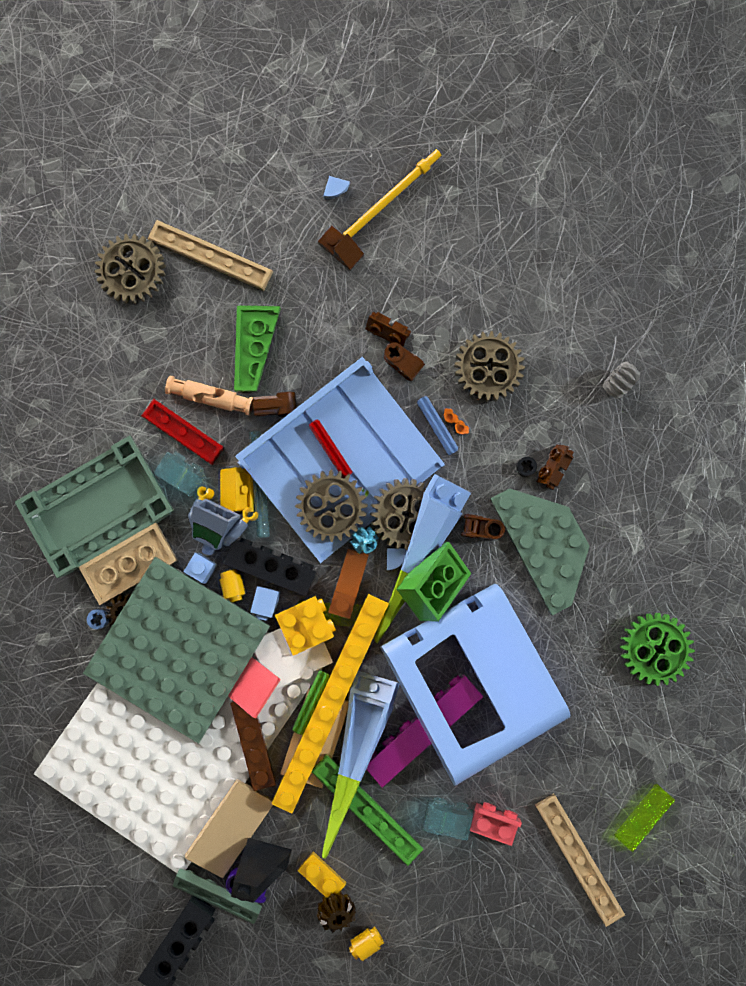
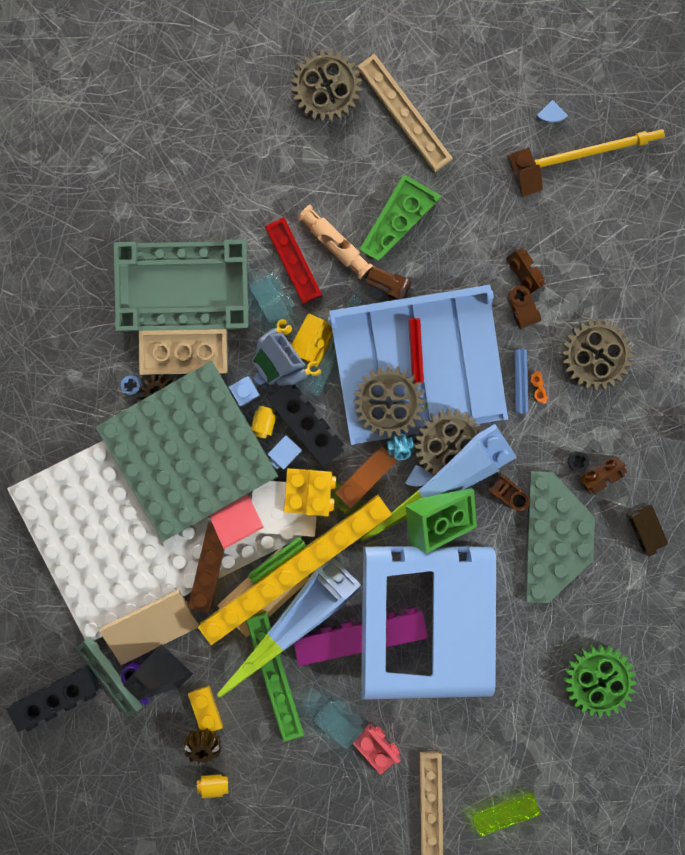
camera: 30 degrees right, 5 degrees up
none -> dark brown panel [627,505,668,557]

